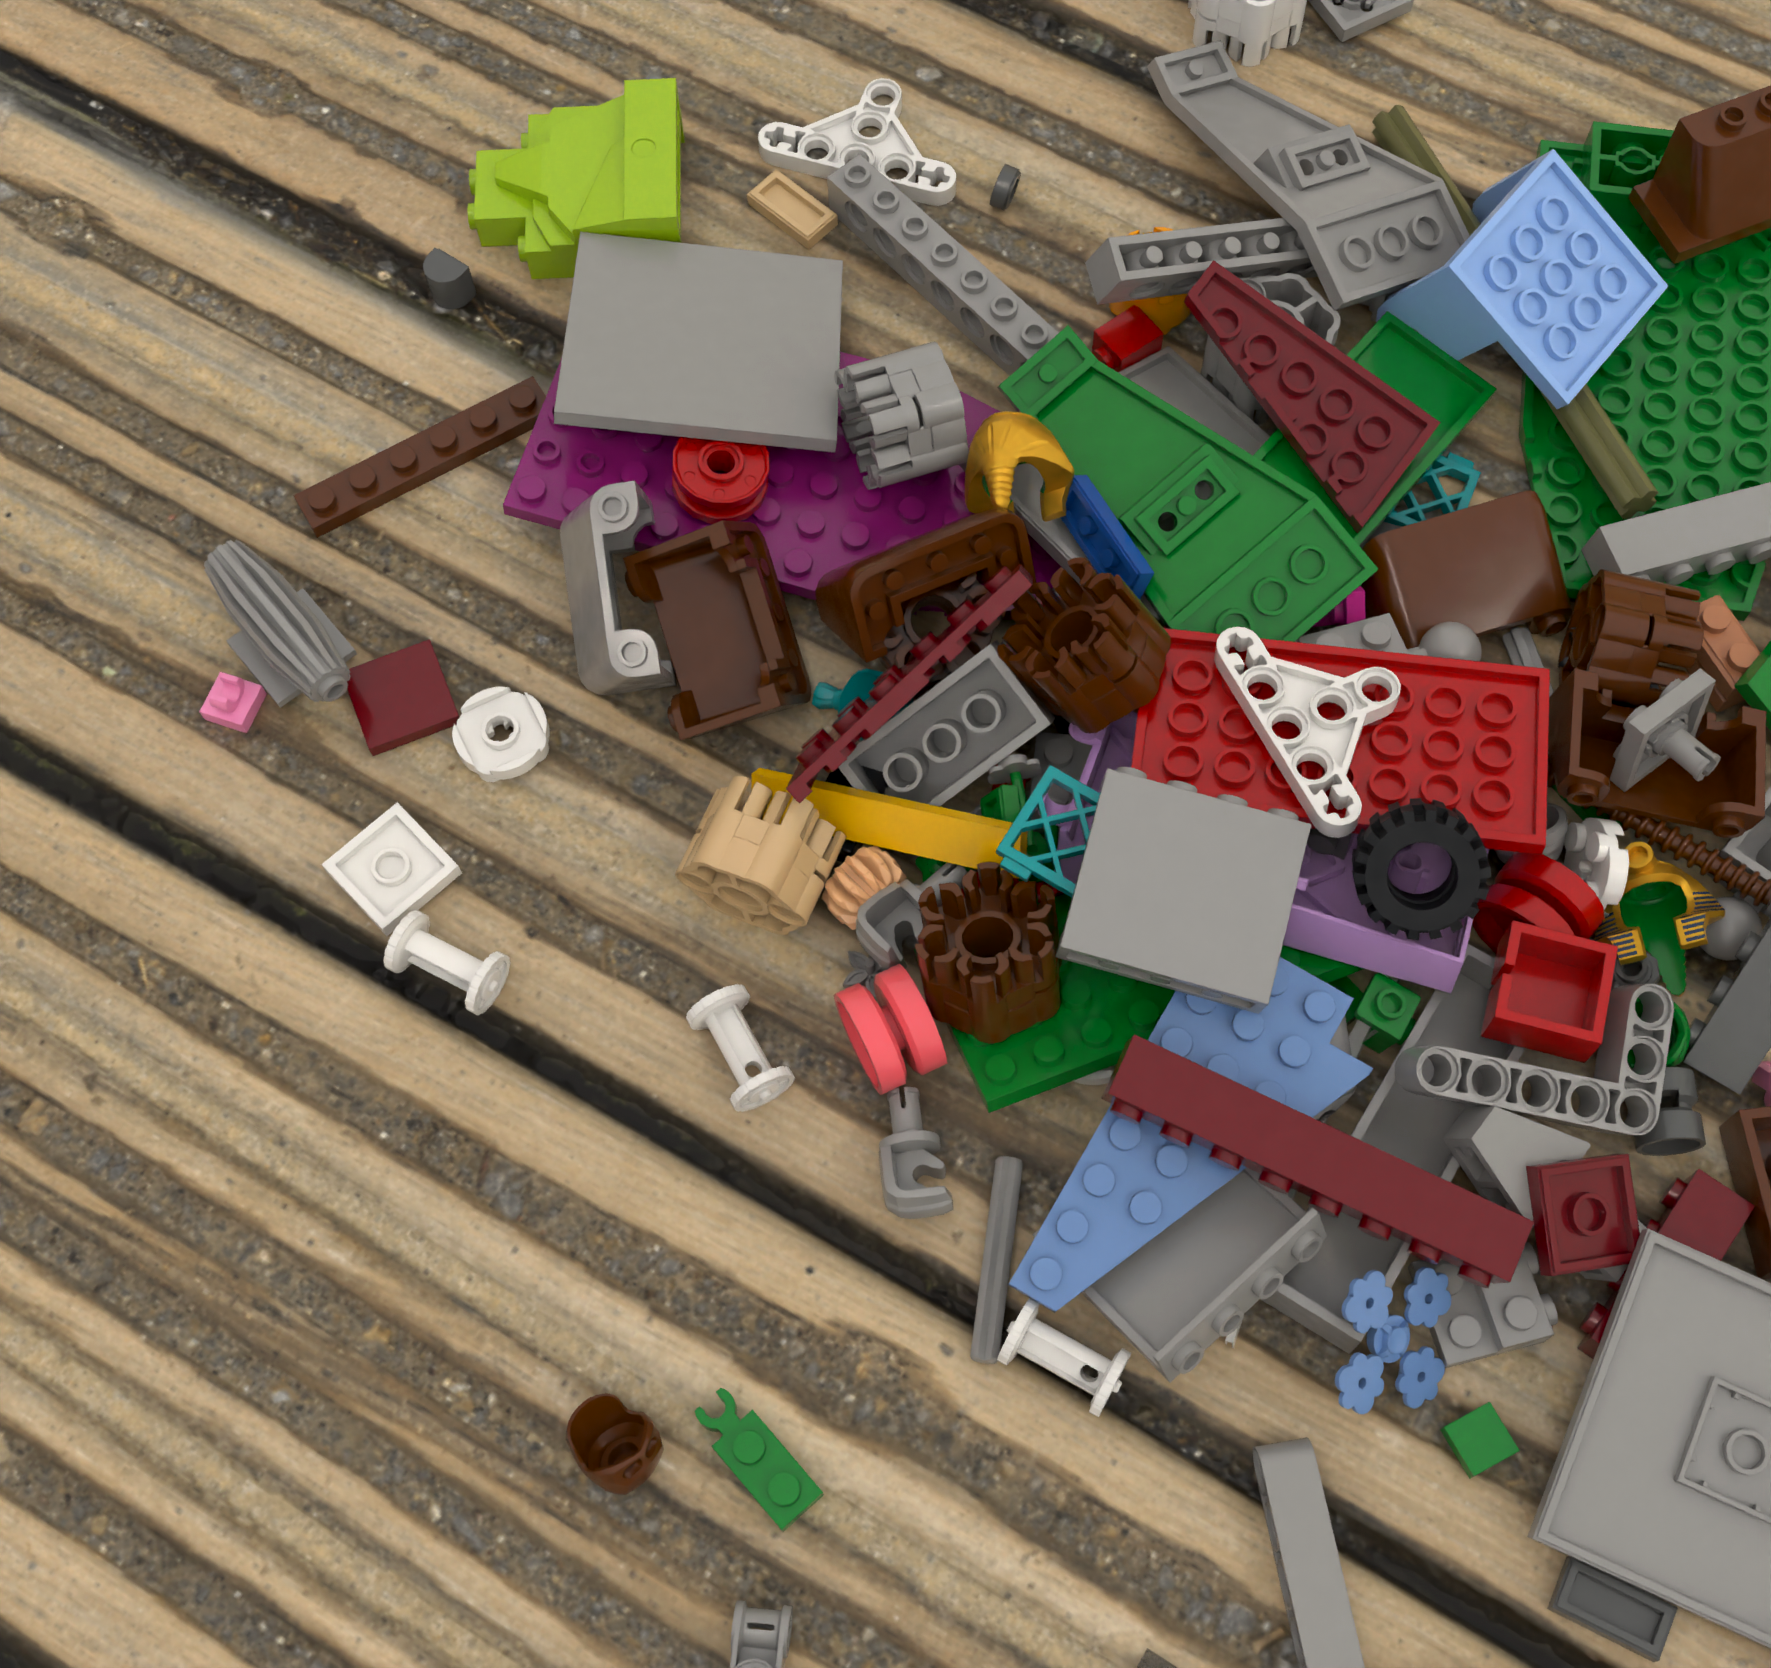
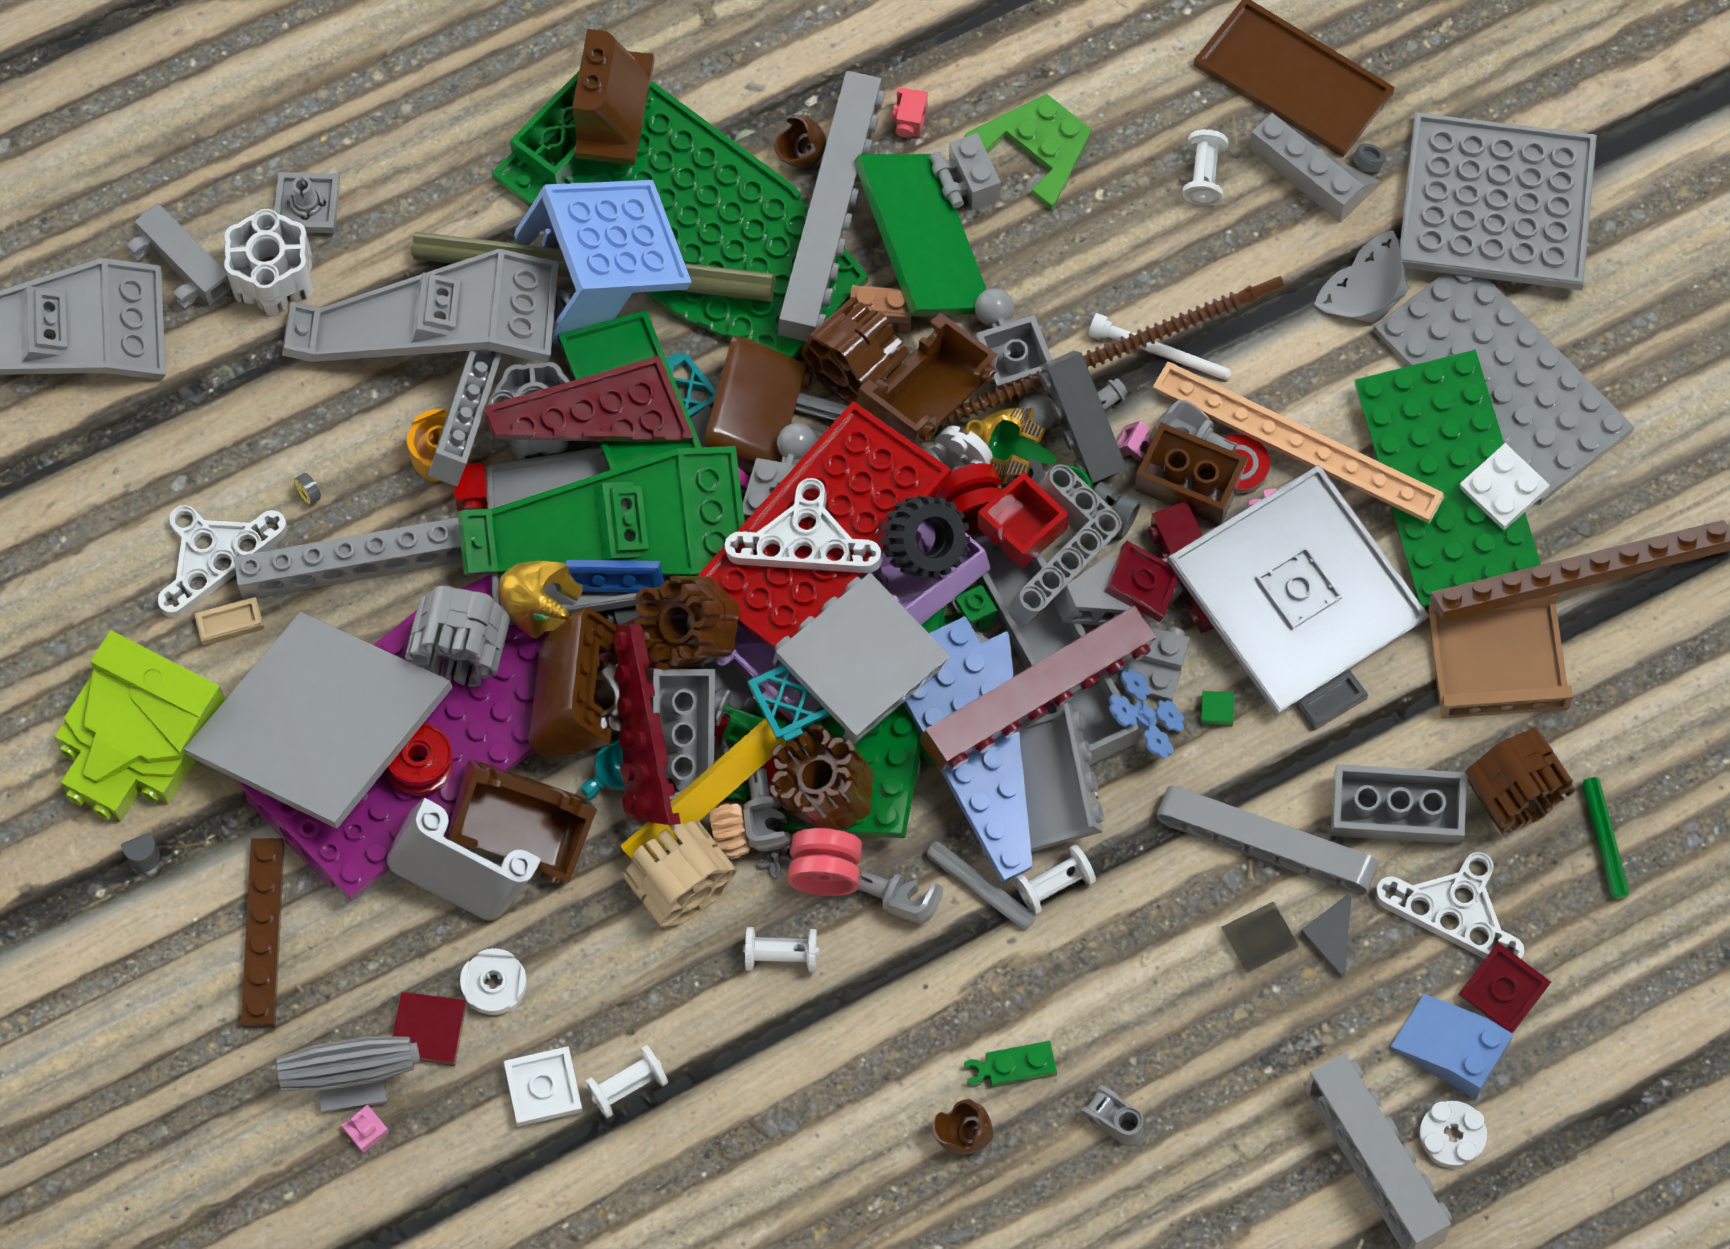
camera: 60 degrees left, 0 degrees up
light grey plate [1609,668,1721,792] -> none

